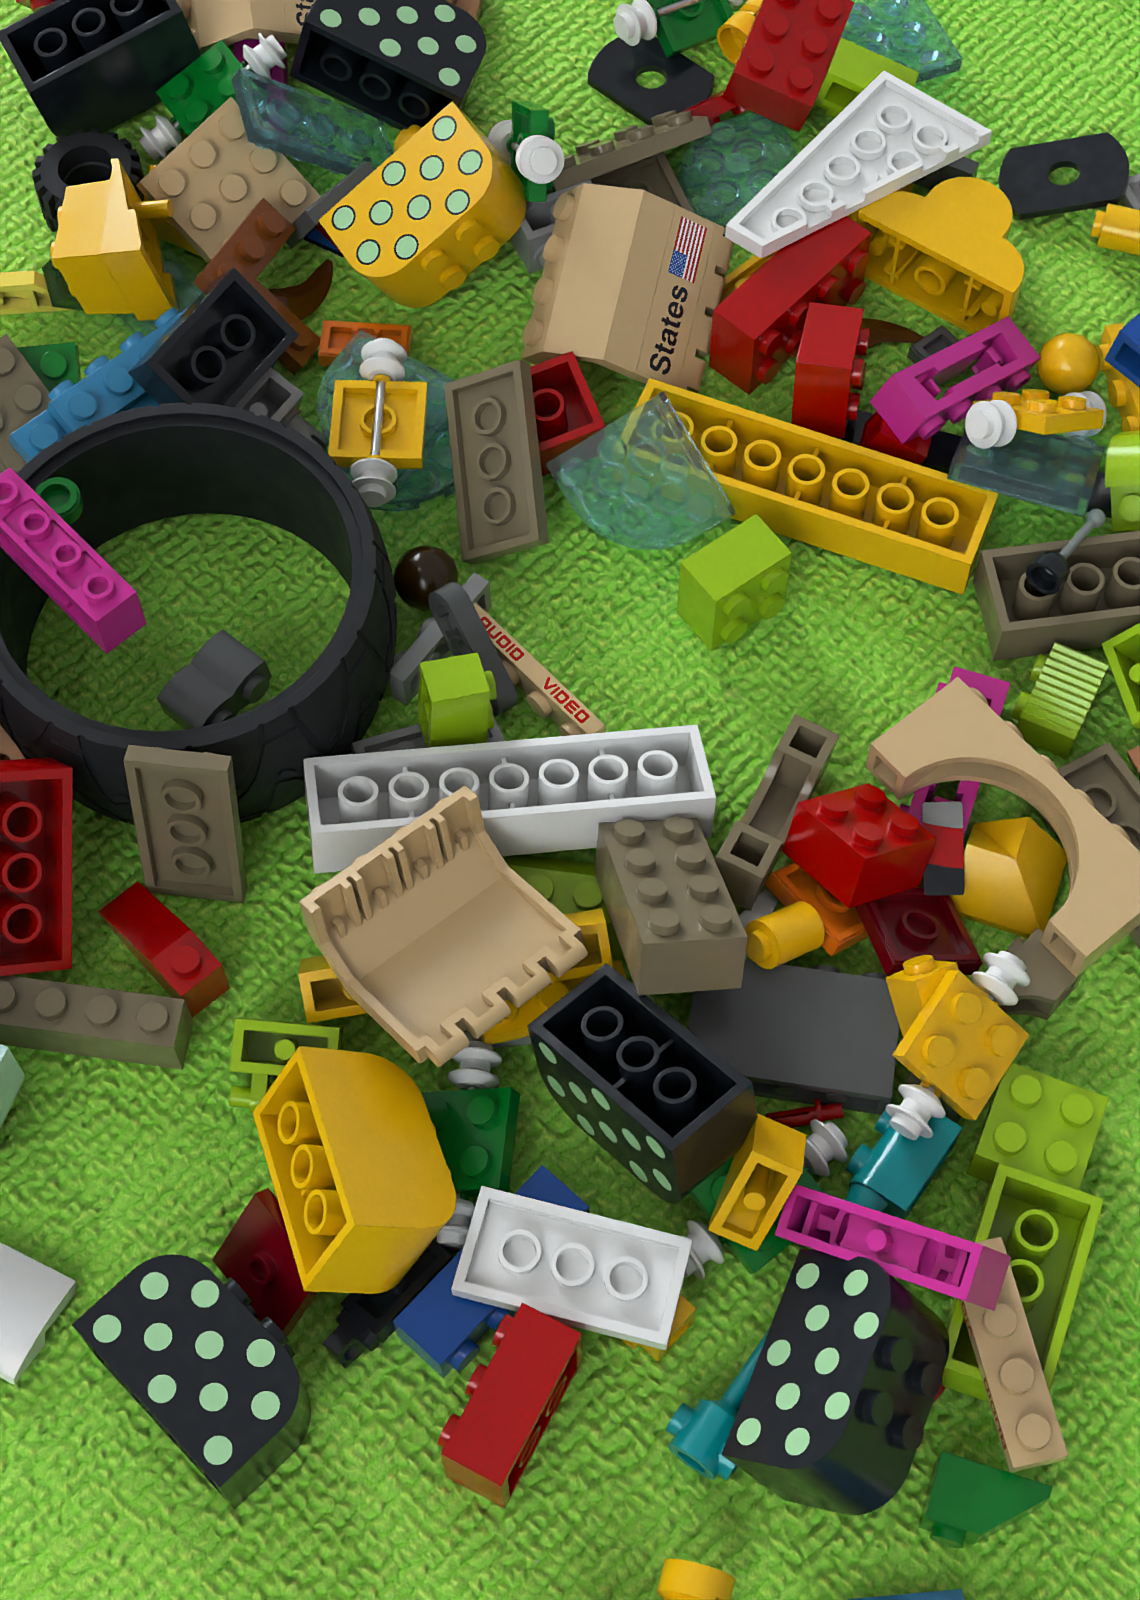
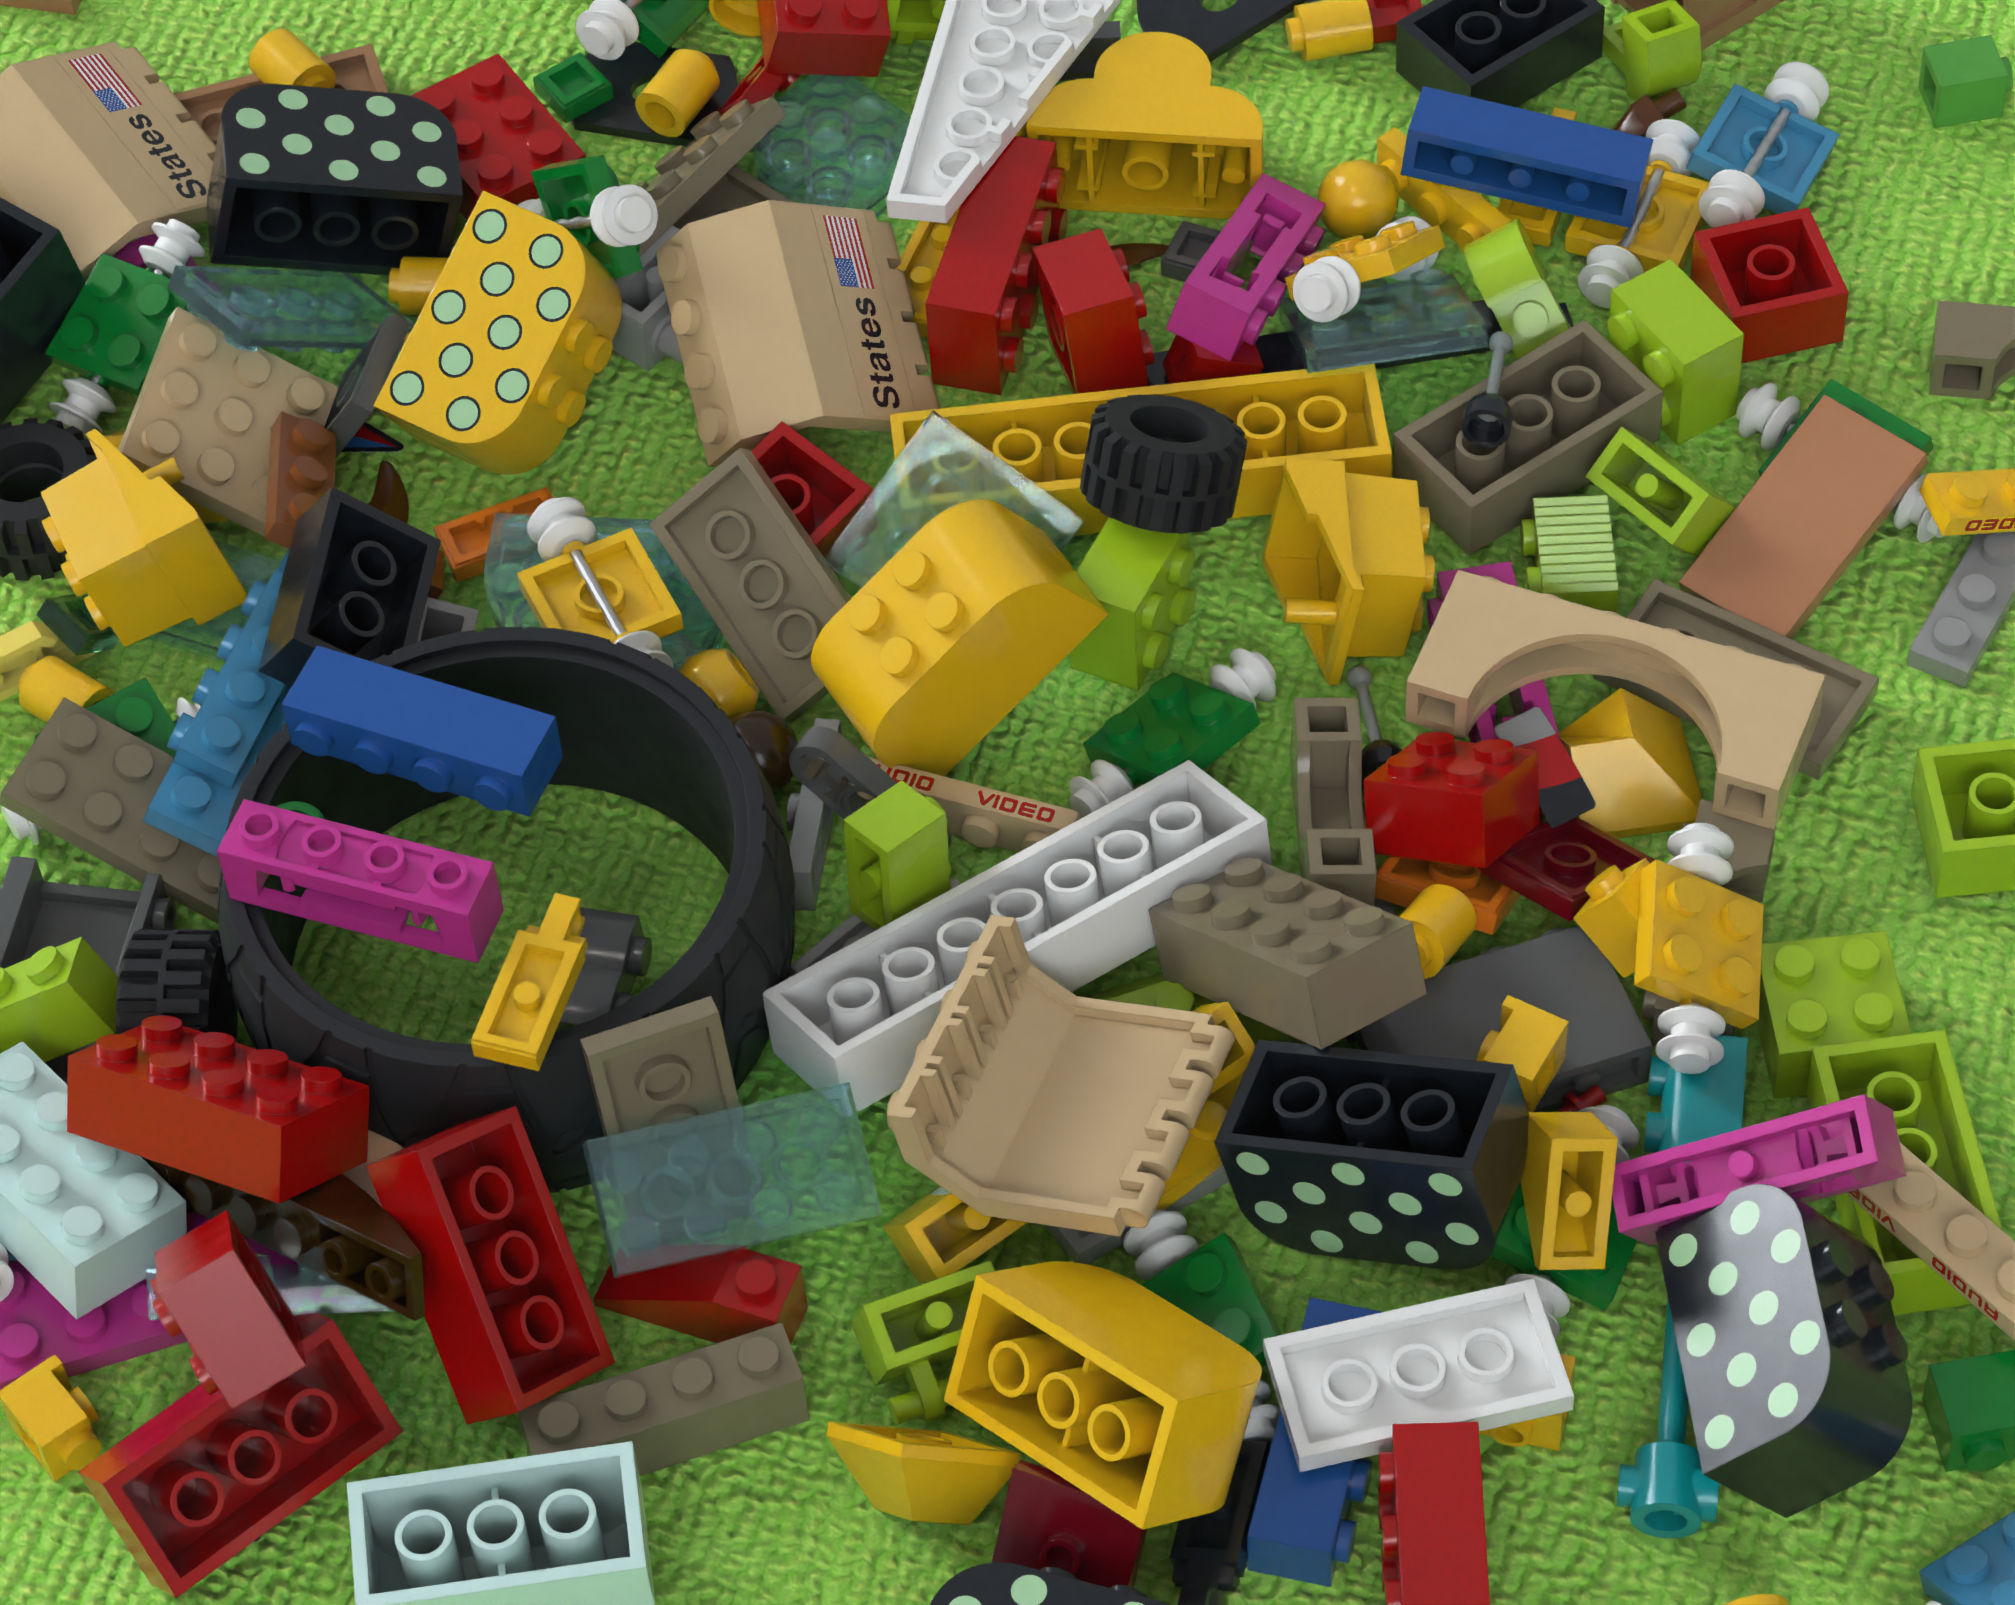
camera: 25 degrees left, 10 degrees down
none -> yellow brick [18,656,115,723]
none -> blue brick [281,645,563,817]
none -> red brick [411,53,586,221]
none -> yellow hinge [471,893,588,1072]
none -> green tile [533,52,614,123]
none -> clear light blue plate [582,1082,882,1278]
none -> yellow brick [635,49,720,137]
none -> yellow piece [678,648,760,719]
none -> yellow brick [811,499,1109,776]
none -> yellow slope [826,1421,1021,1525]
none -> green plate [1069,648,1276,819]
none -> black tyre [1080,395,1247,533]
none -> yellow piece [1262,458,1435,685]
none -> hinge [1347,665,1402,789]
none -> yellow brick [1476,995,1569,1112]

